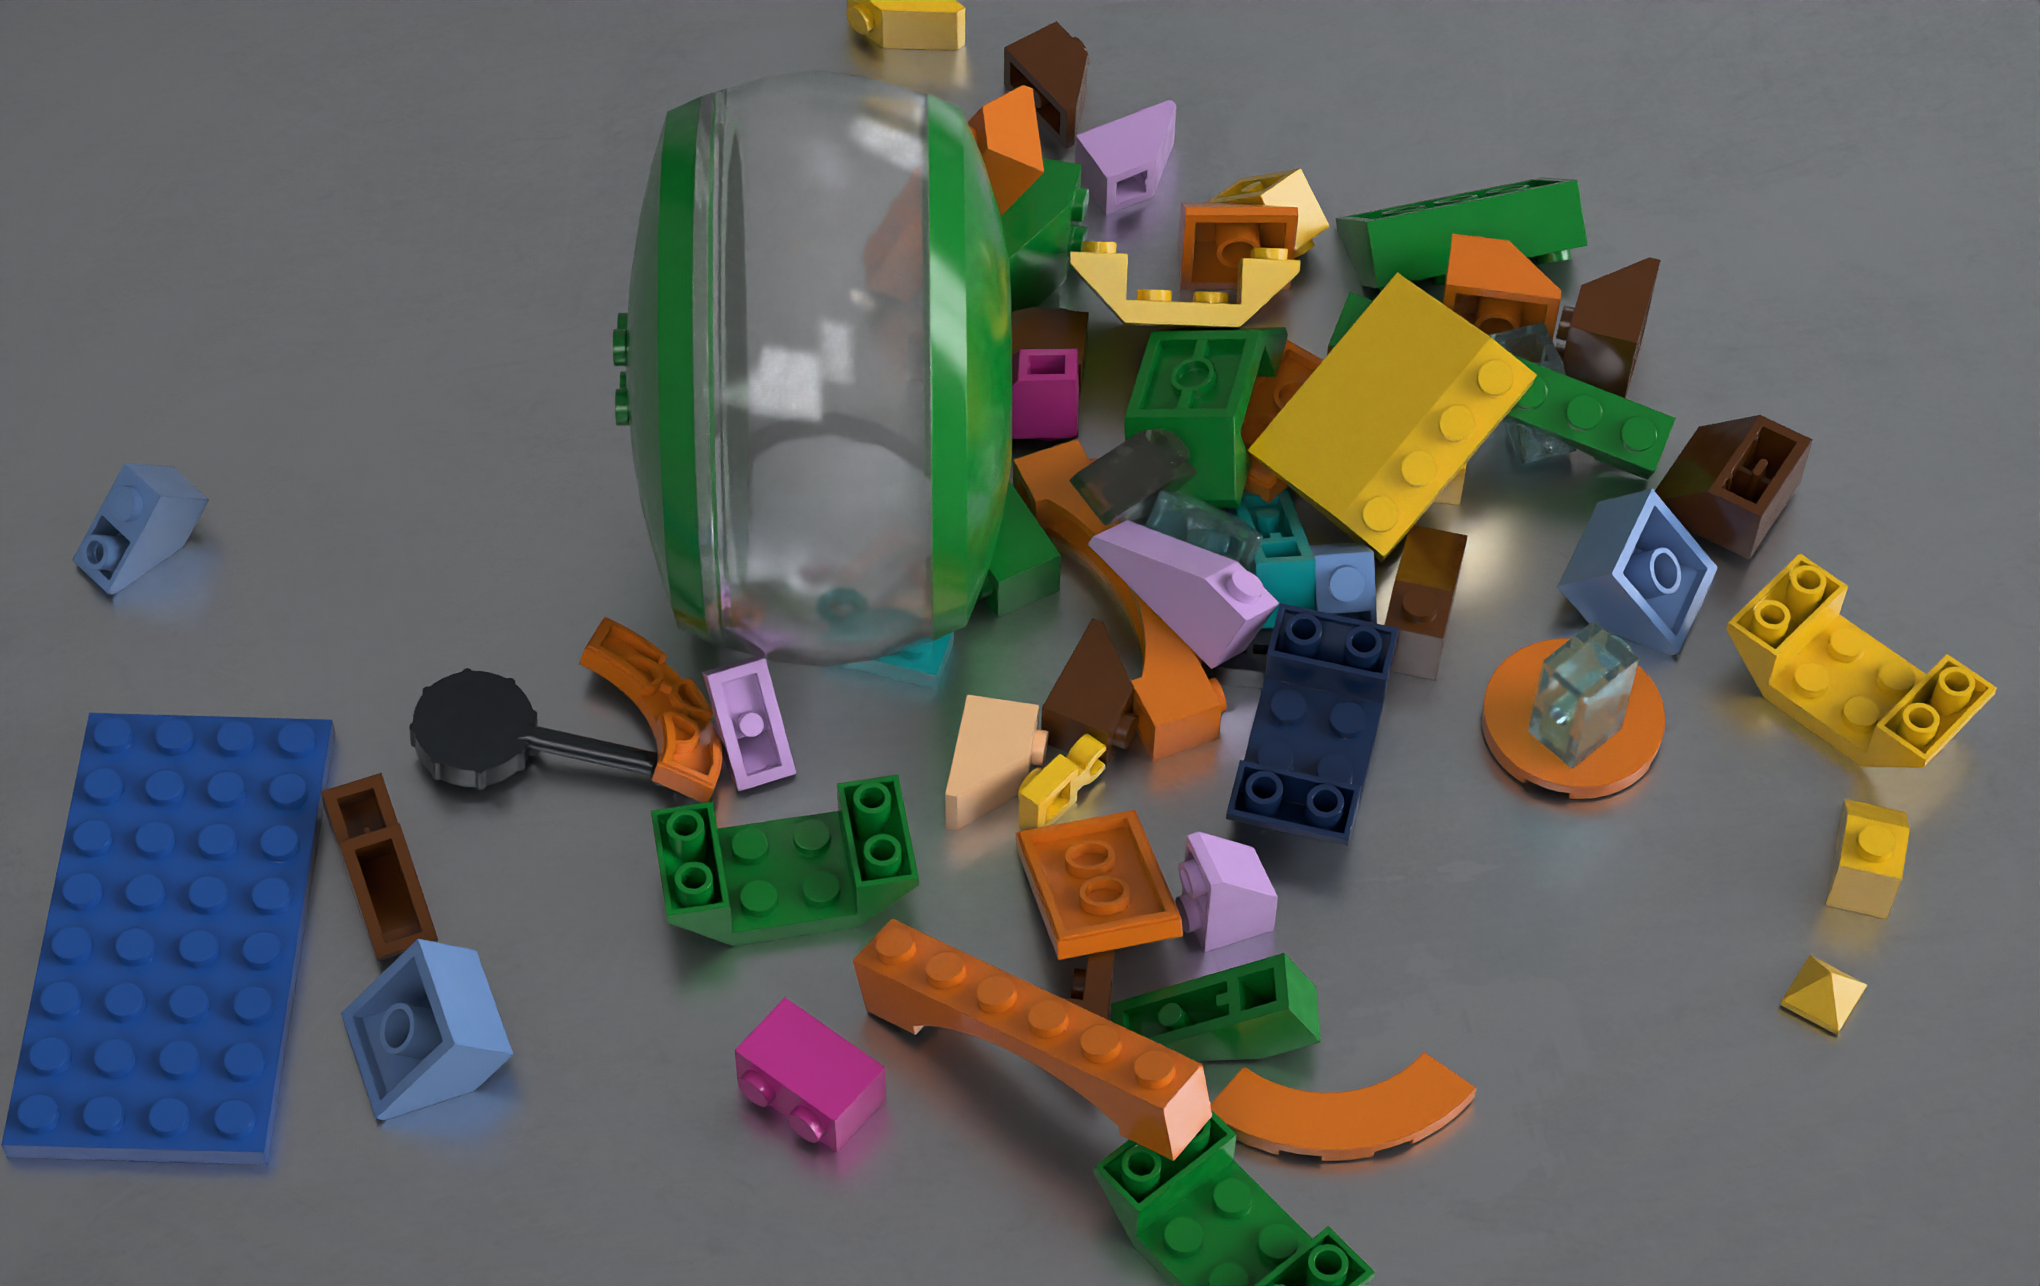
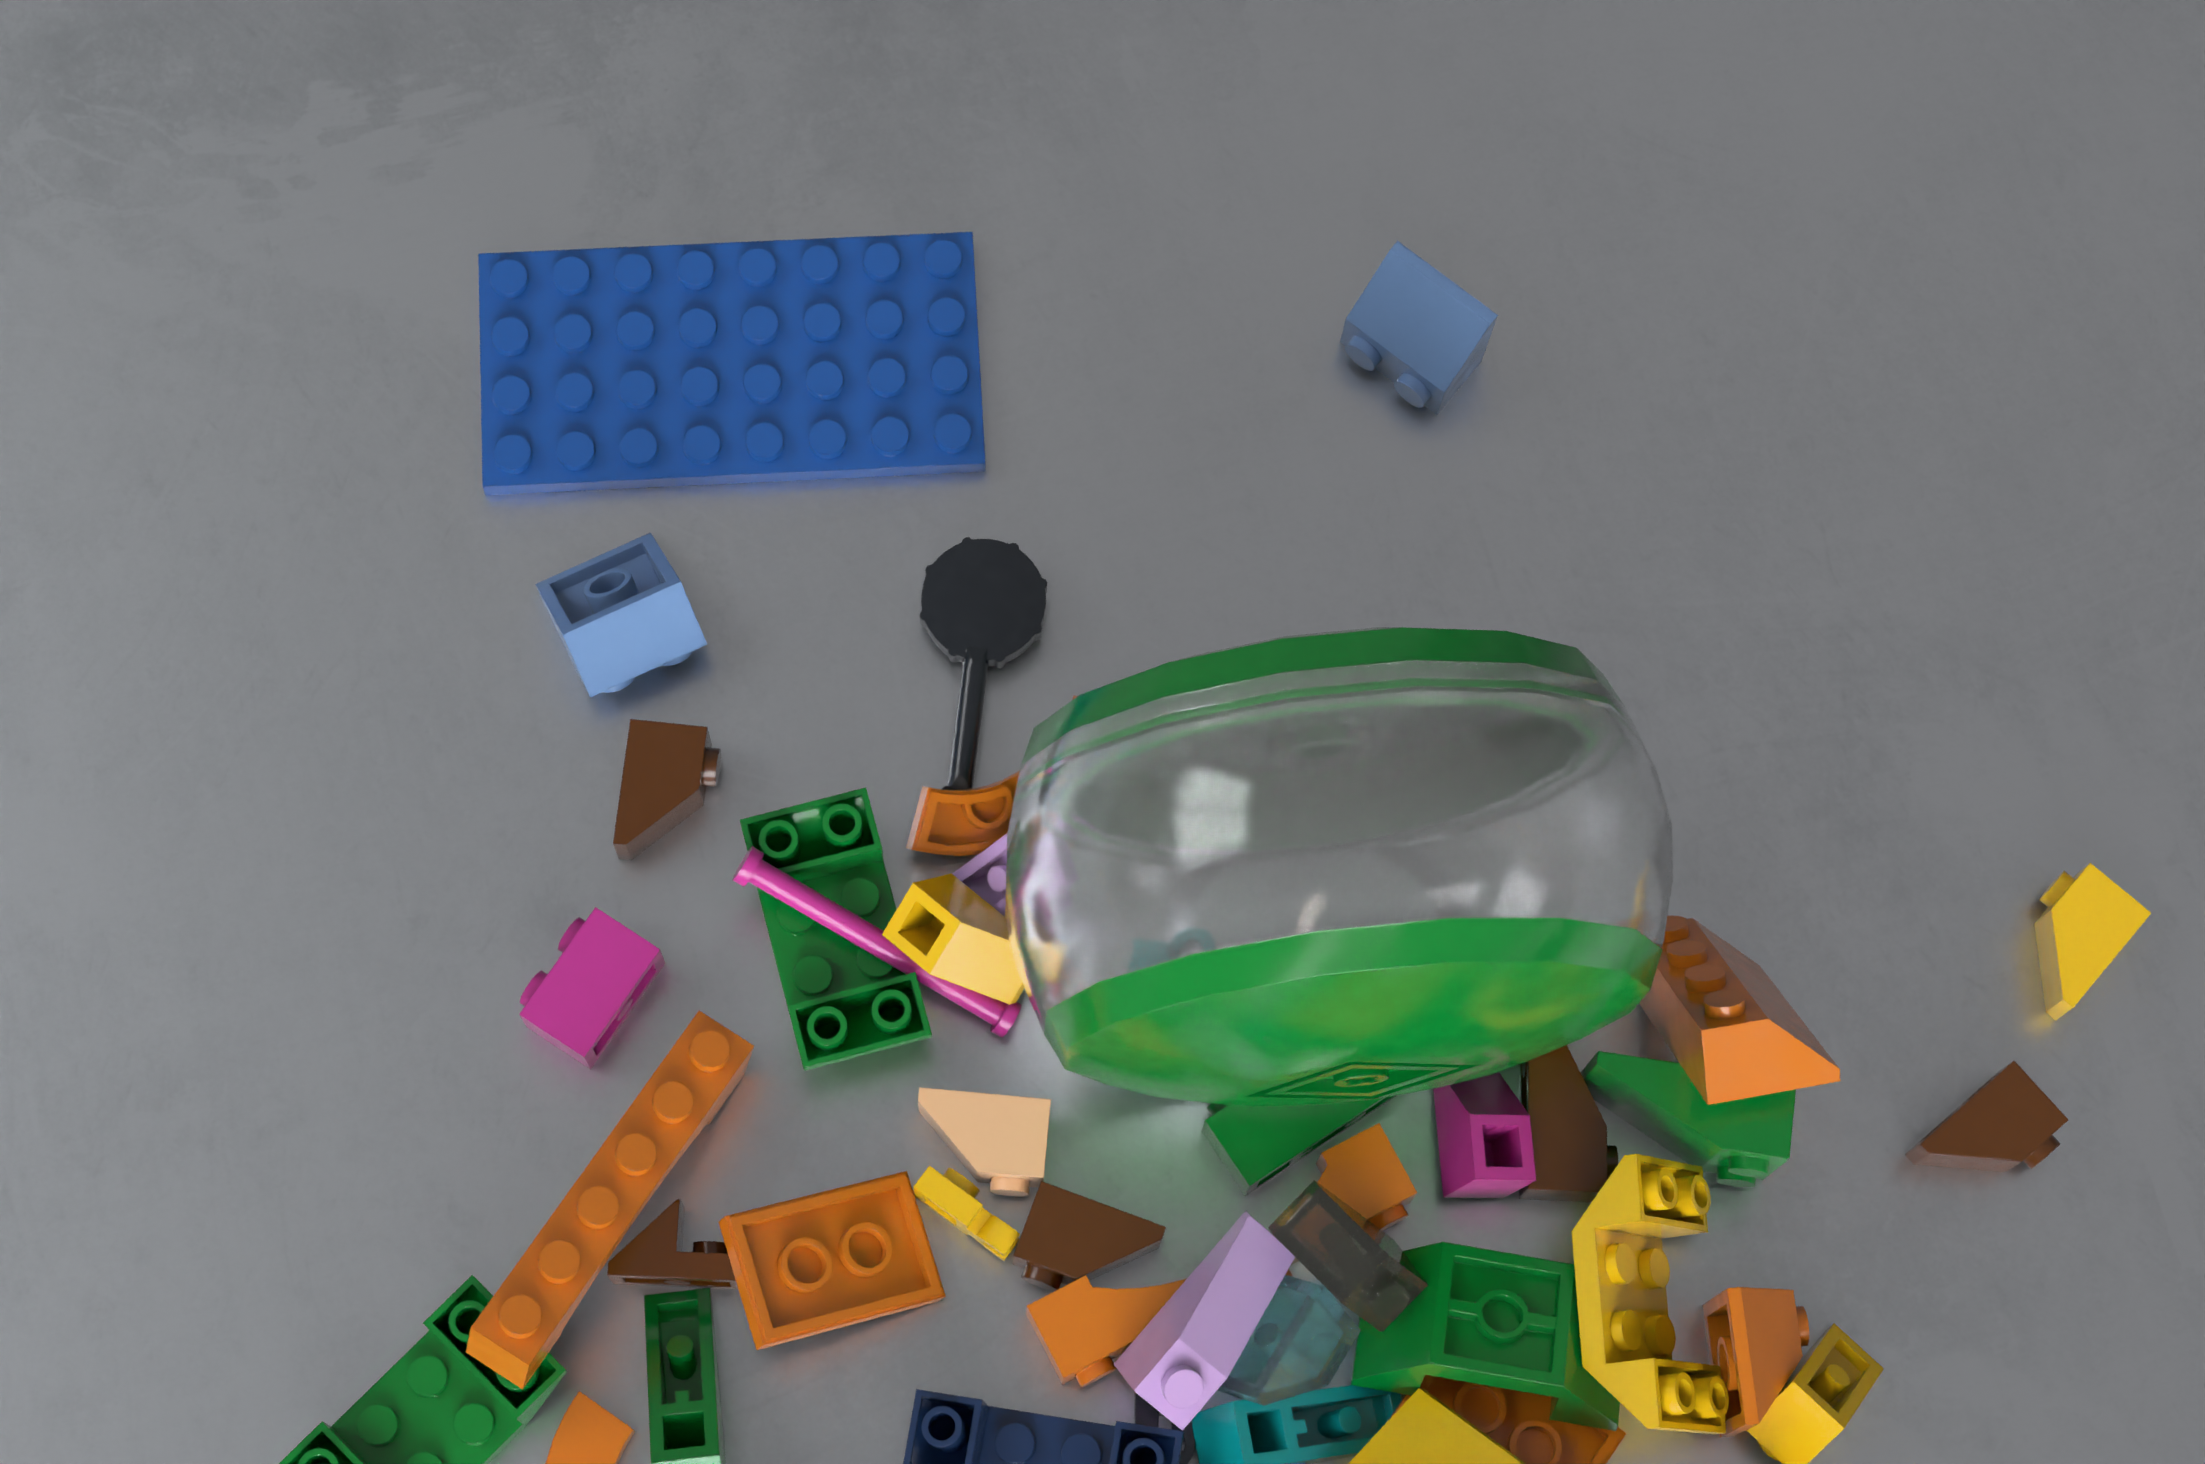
camera: 80 degrees right, 20 degrees up
medium blue slope [72,463,209,594] -> none
reddish brown slope [321,773,438,962] -> none
lavender slope [1075,99,1176,215] -> none
lavender slope [1175,831,1278,953] -> none
none -> reddish brown slope [613,719,721,860]
none -> dark pink bar [732,846,1022,1038]
none -> yellow slope [882,873,1047,1005]
none -> medium blue slope [1340,241,1498,415]

